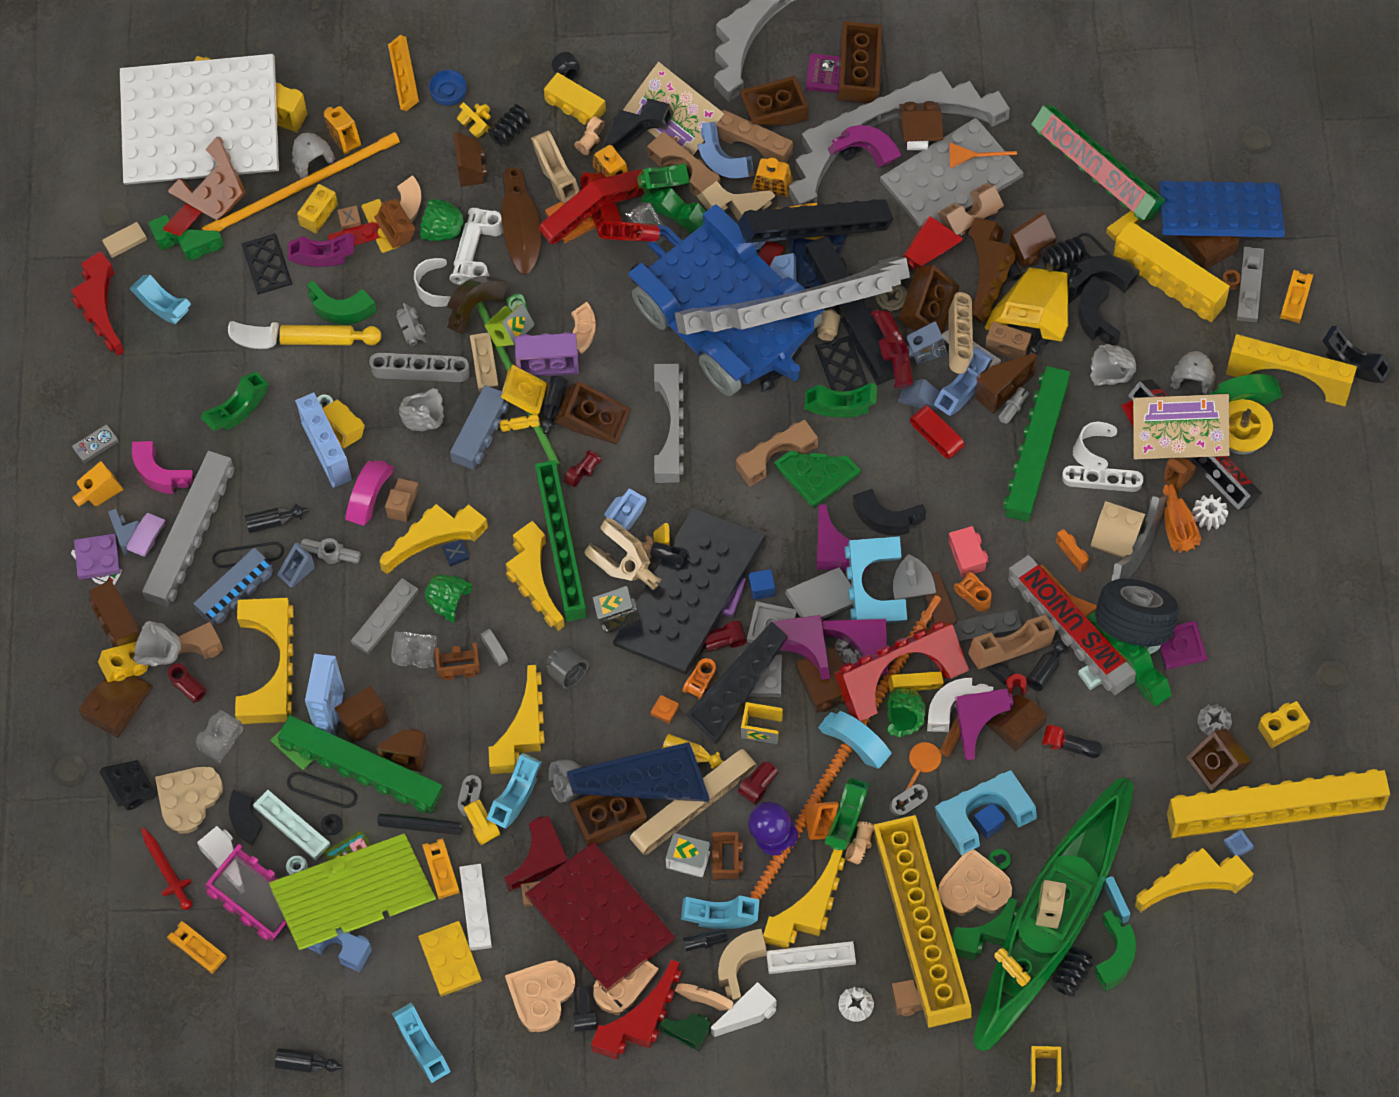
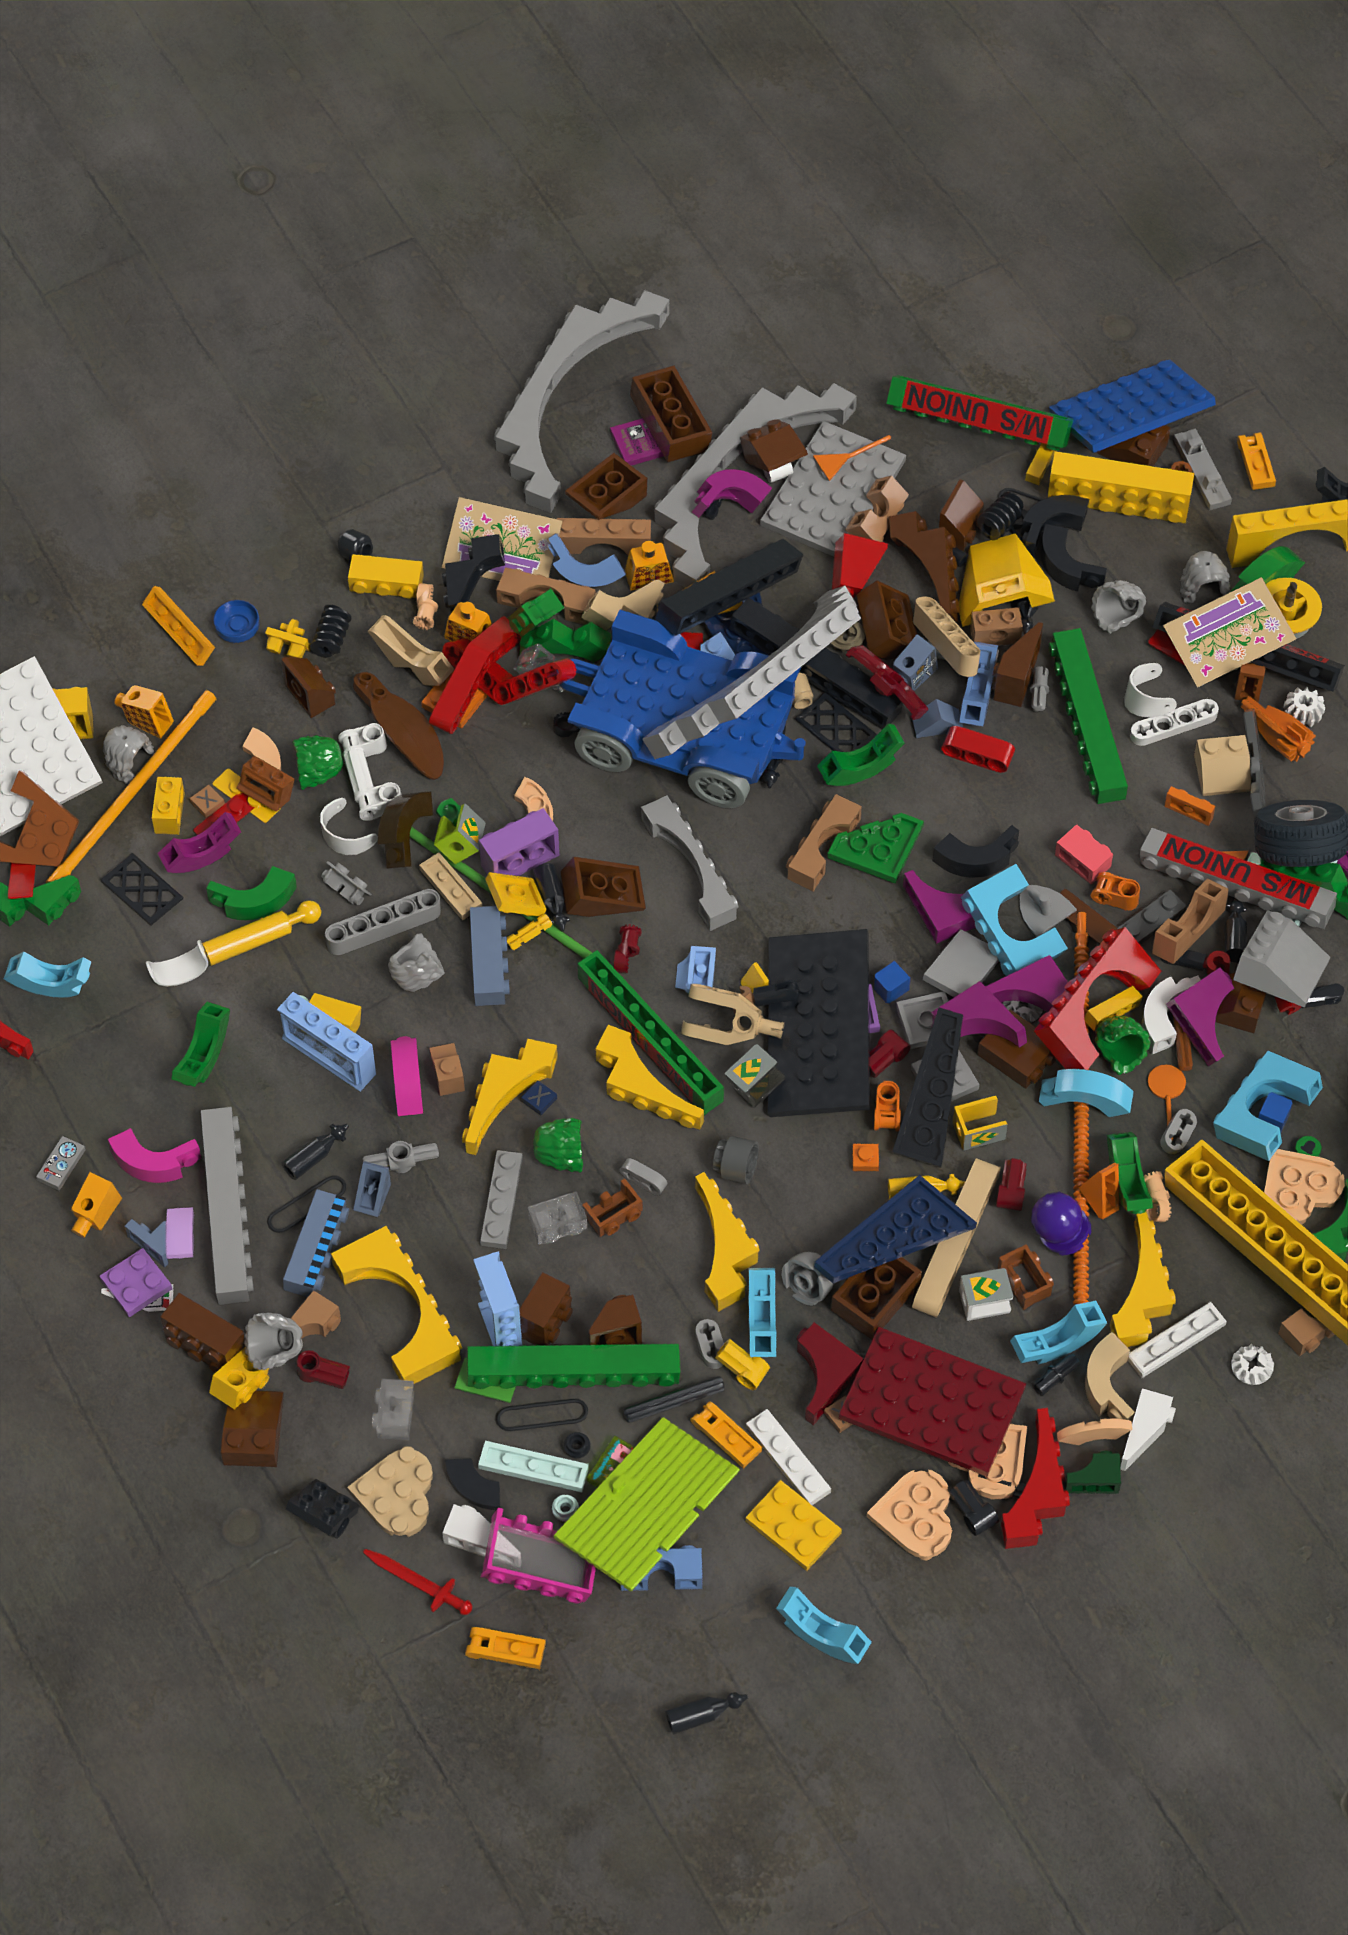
camera: 30 degrees left, 5 degrees down
none -> light grey slope [1233,910,1331,1007]

